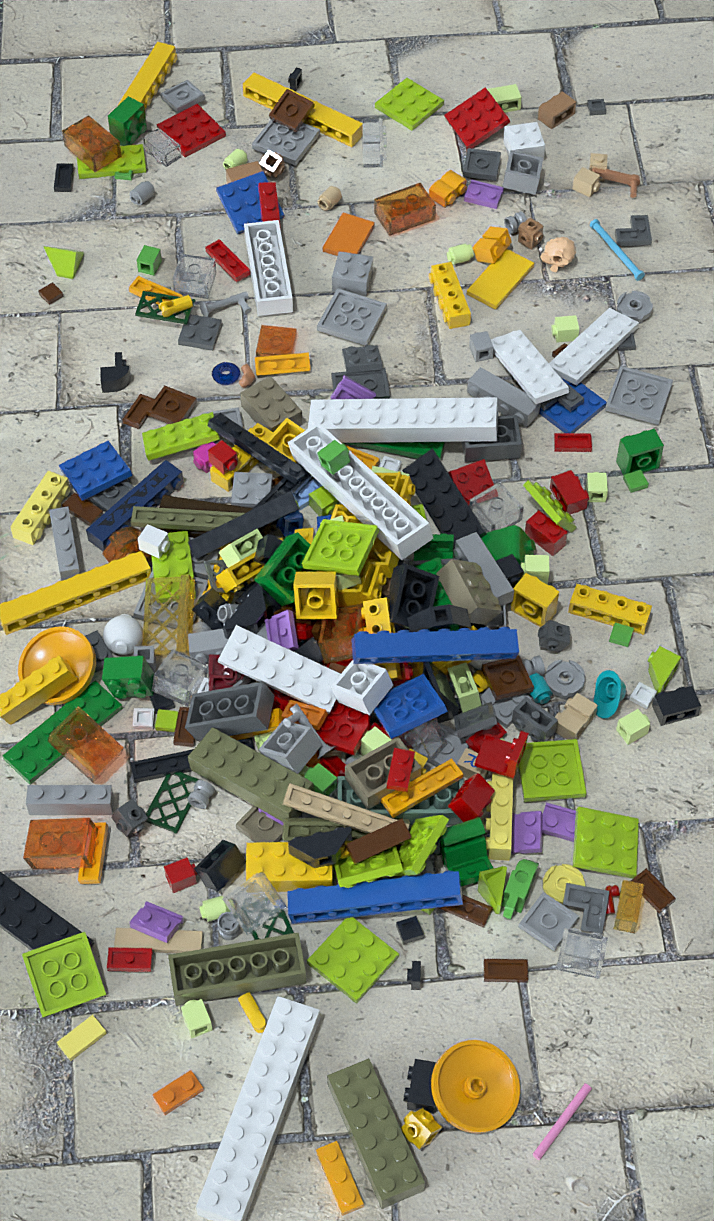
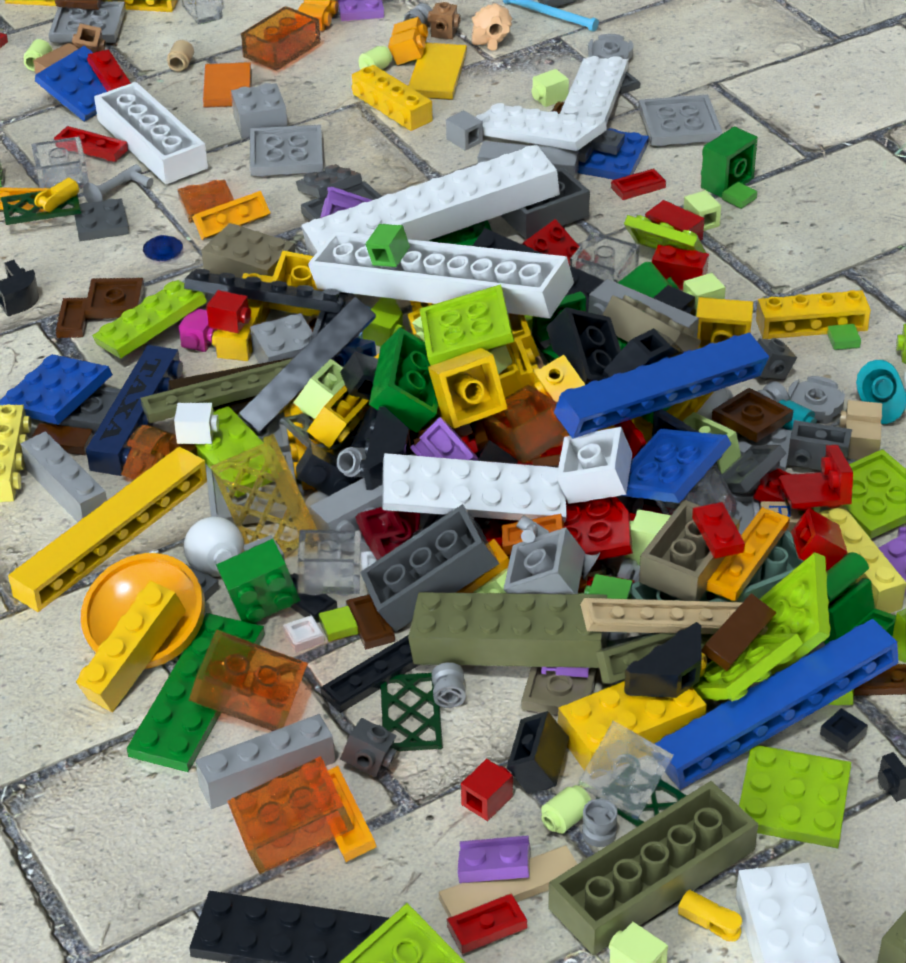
camera: 25 degrees left, 15 degrees down
nougat arm [239,364,255,388] -> none

